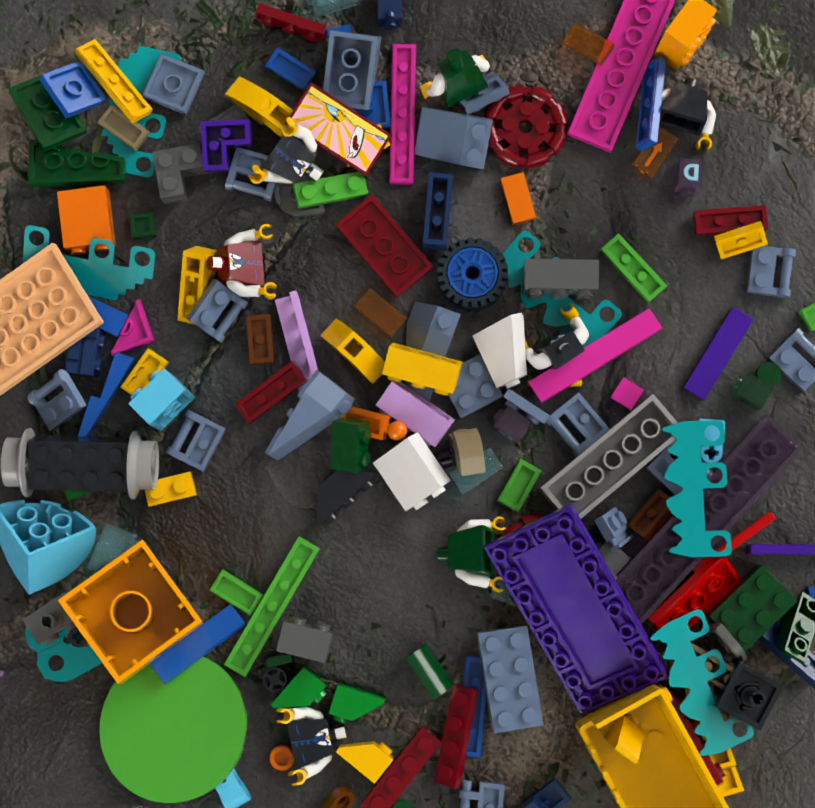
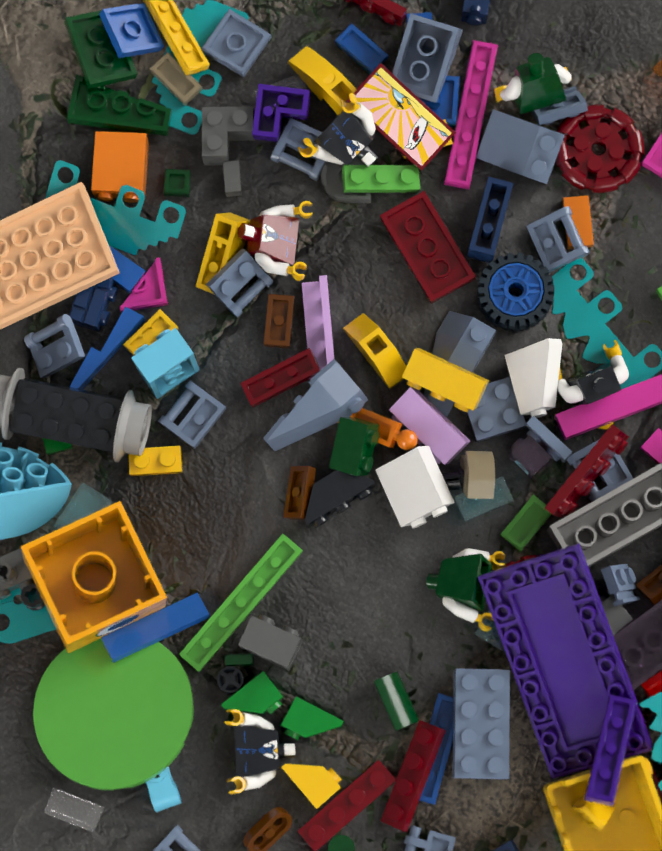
camera: 15 degrees right, 5 degrees down
bright green tile [209,569,264,616] -> none
orange tile [270,745,295,771] -> none
clear orange tile [355,288,407,338] -> none
dark grey brick [522,259,599,300] -> none
none -> dark grey piece [223,160,242,197]
none -> reddish brown plate [283,466,316,520]
none -> sand blue plate [527,206,590,273]
none -> dark red plate [545,424,629,519]
none -> dark purple tile [585,695,637,806]

